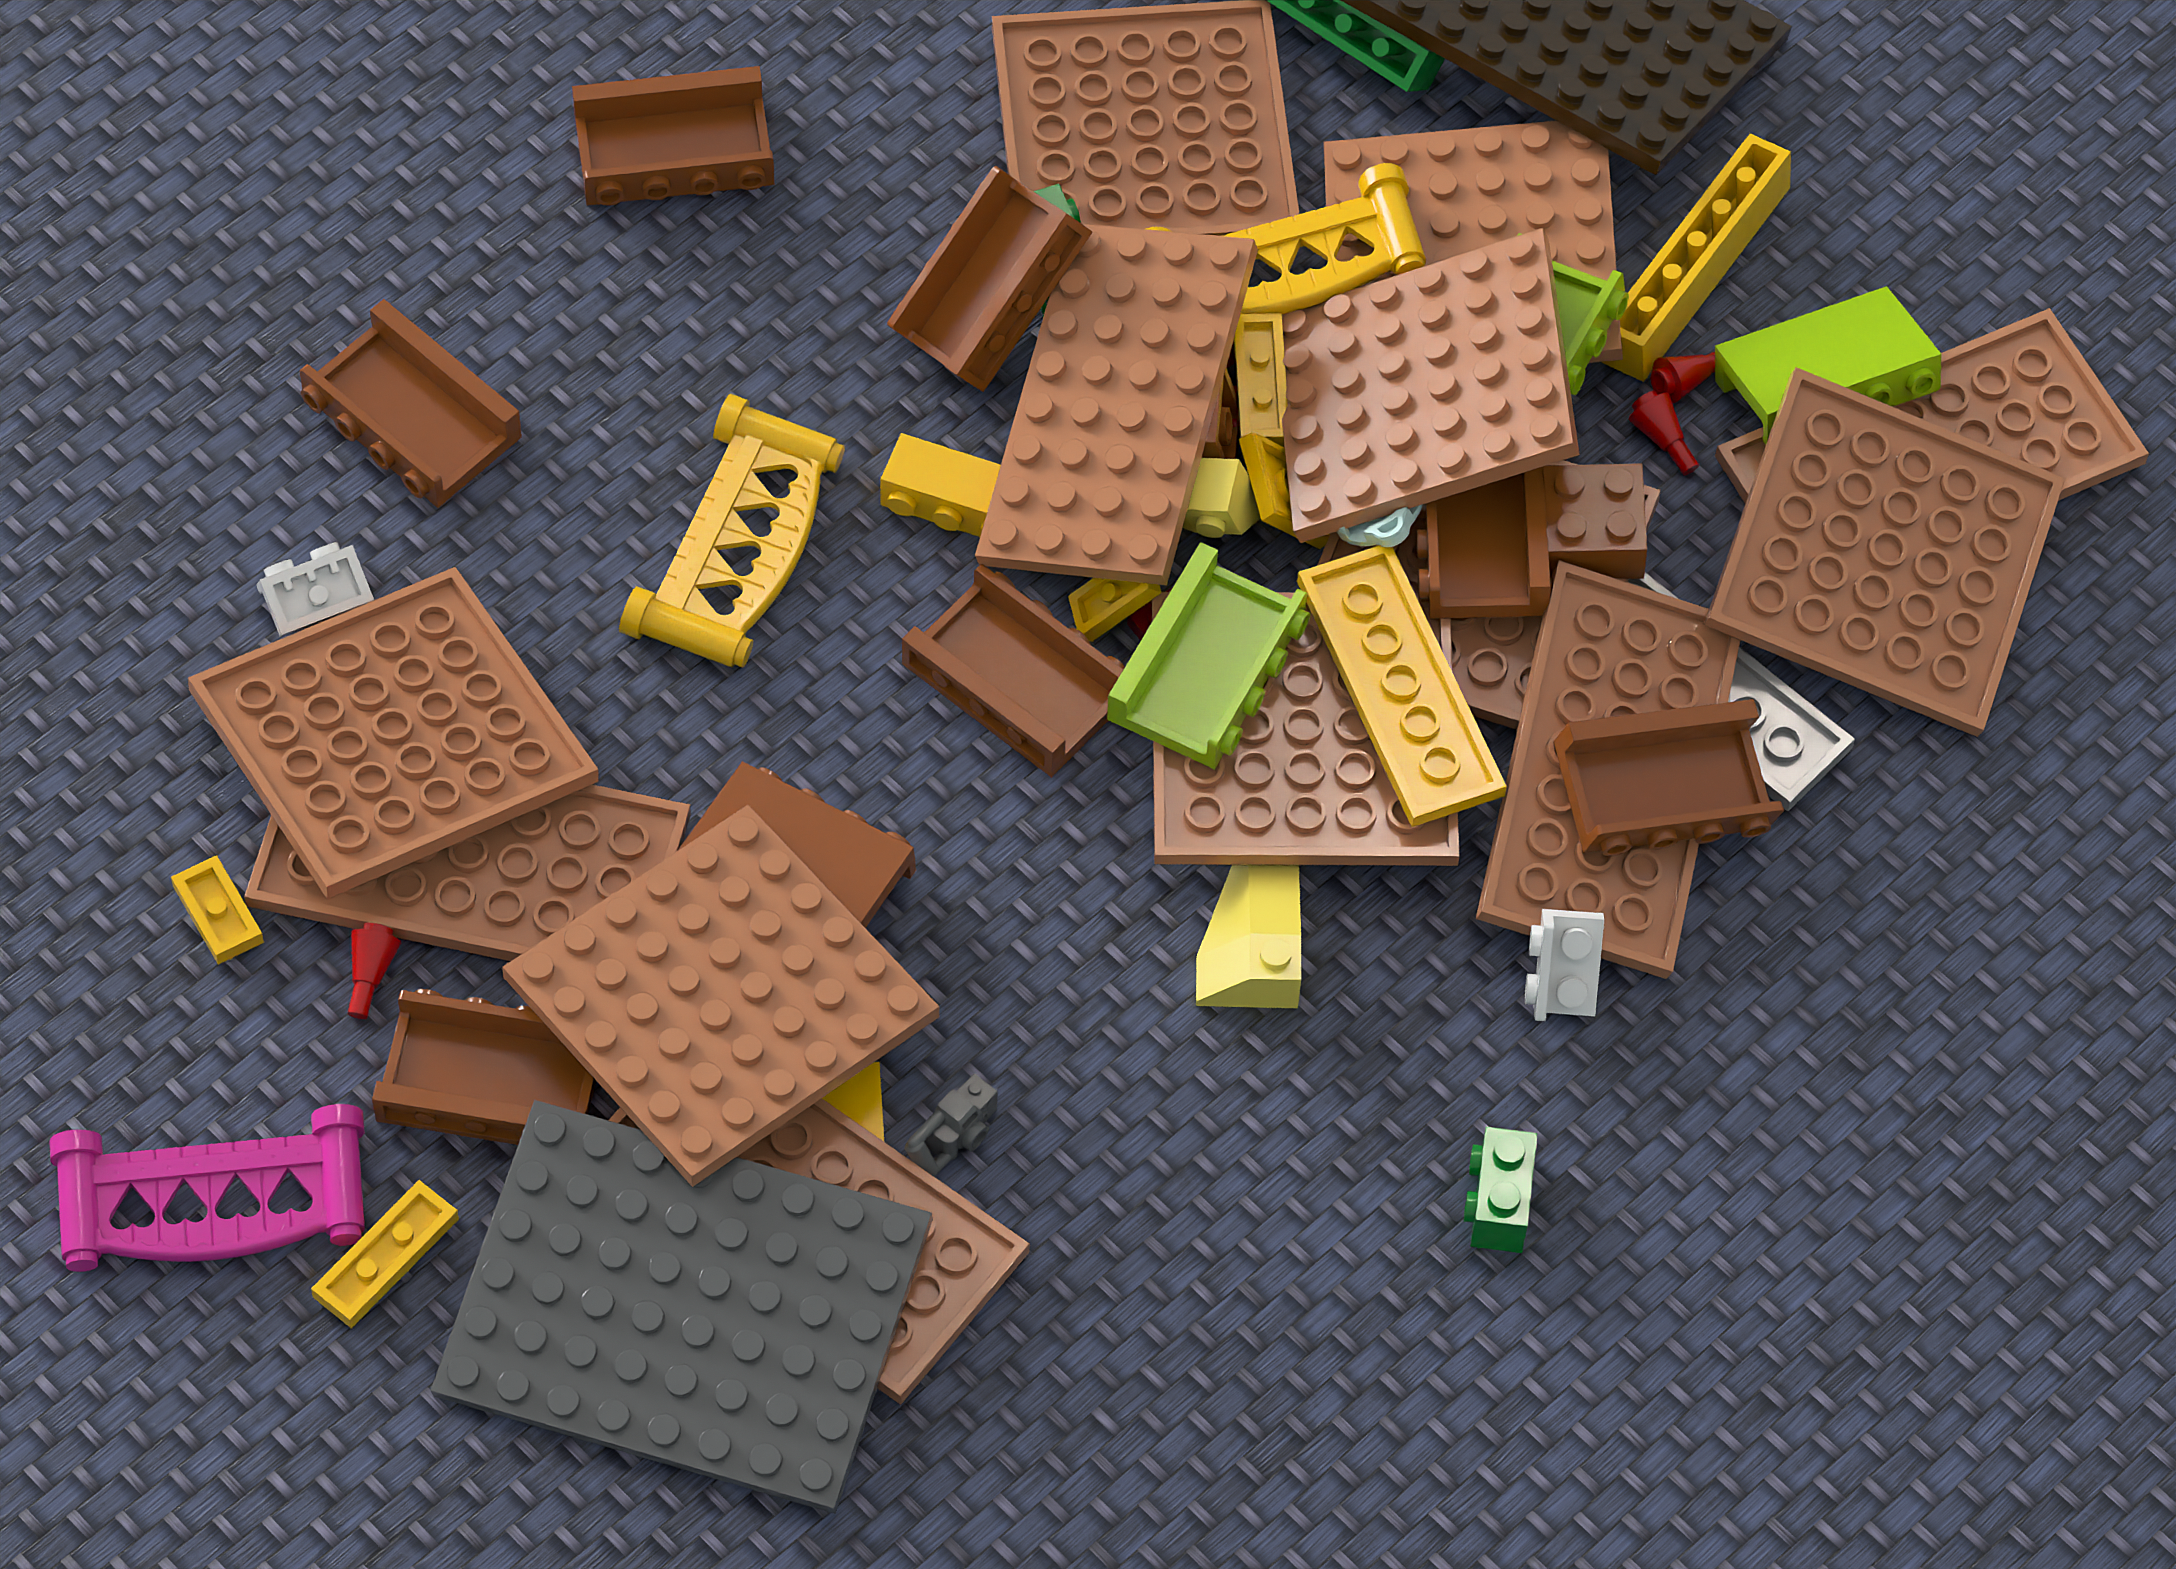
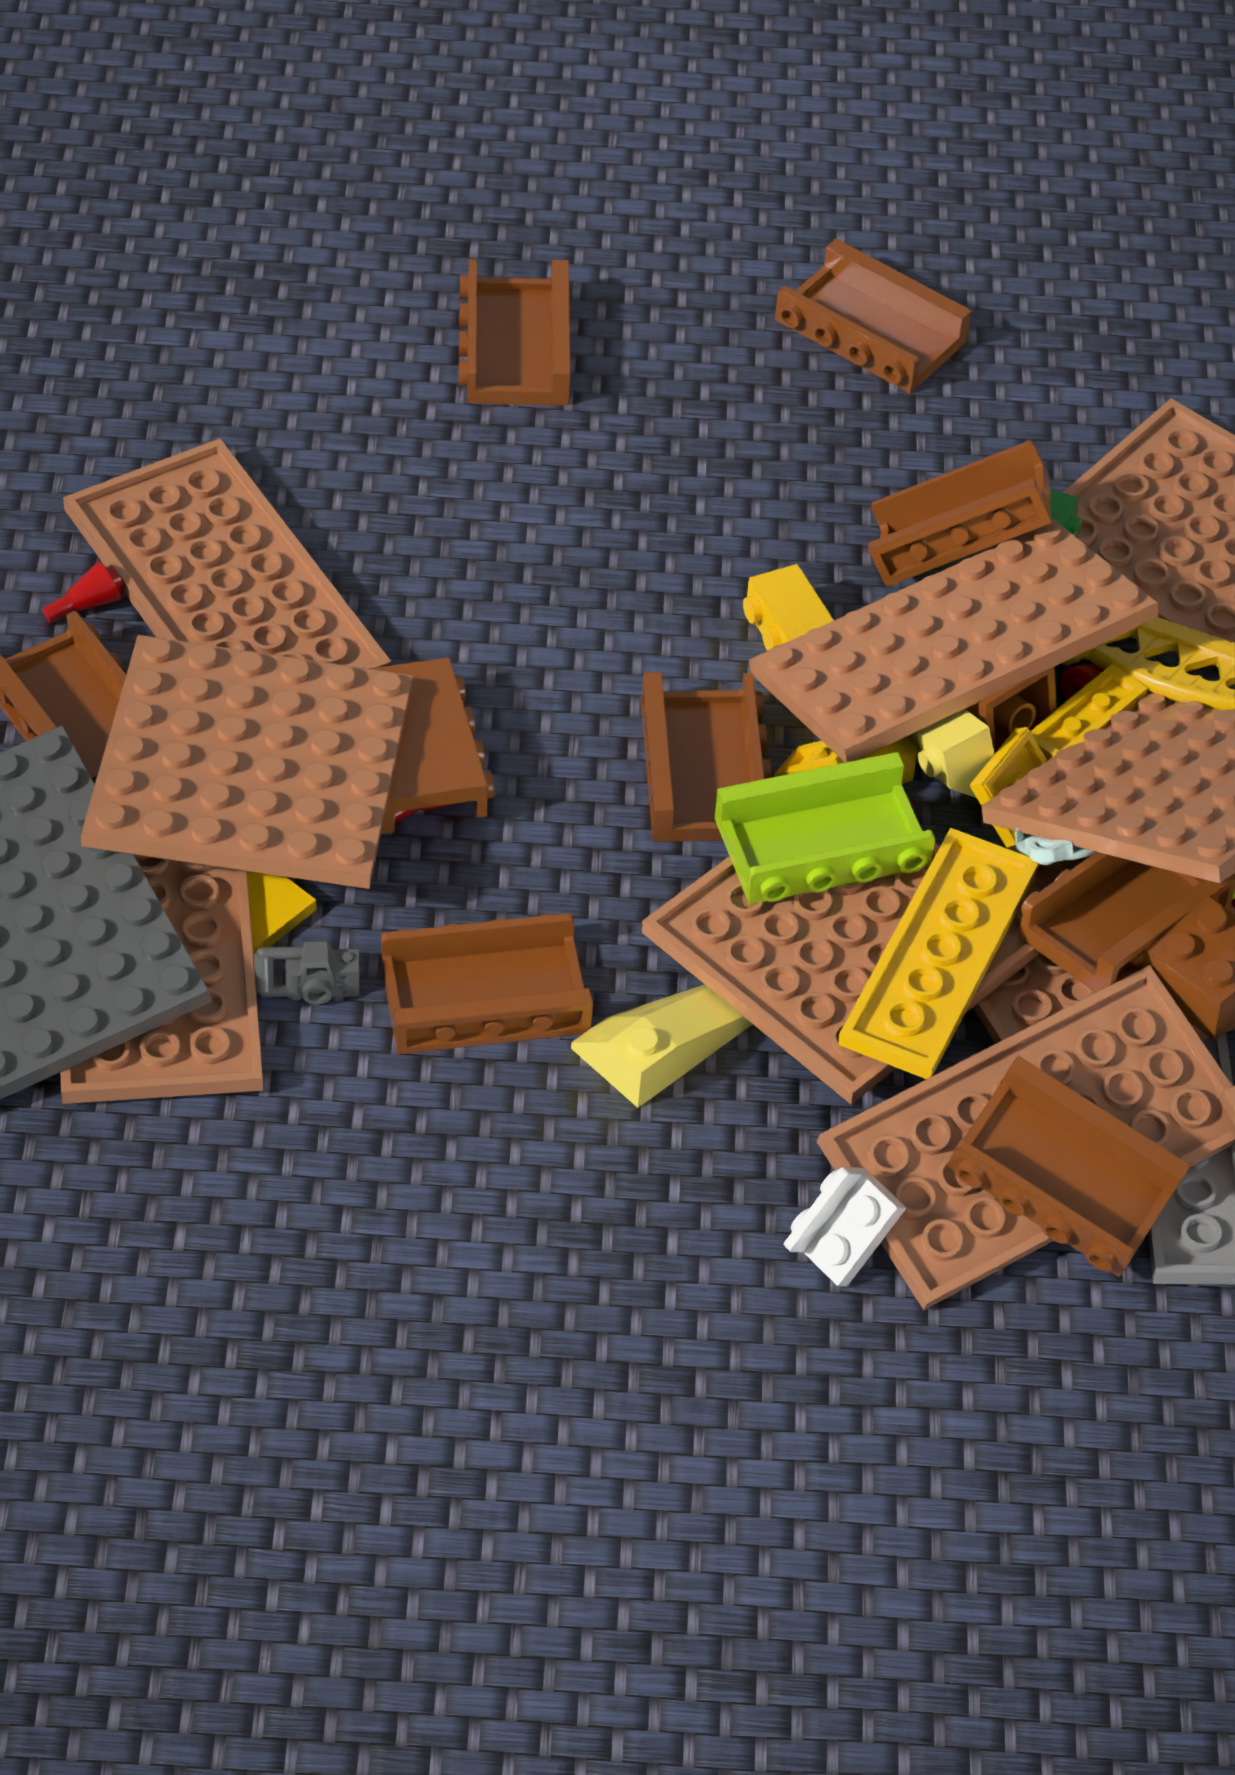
camera: 45 degrees right, 10 degrees down
yellow plate [171,855,264,965] -> none
nougat plate [188,567,598,899] -> none
white bracket [256,542,374,637] -> none
yellow piece [619,393,845,668] -> none
brick [1463,1126,1538,1253] -> none
none -> dark orange panel [381,913,593,1055]

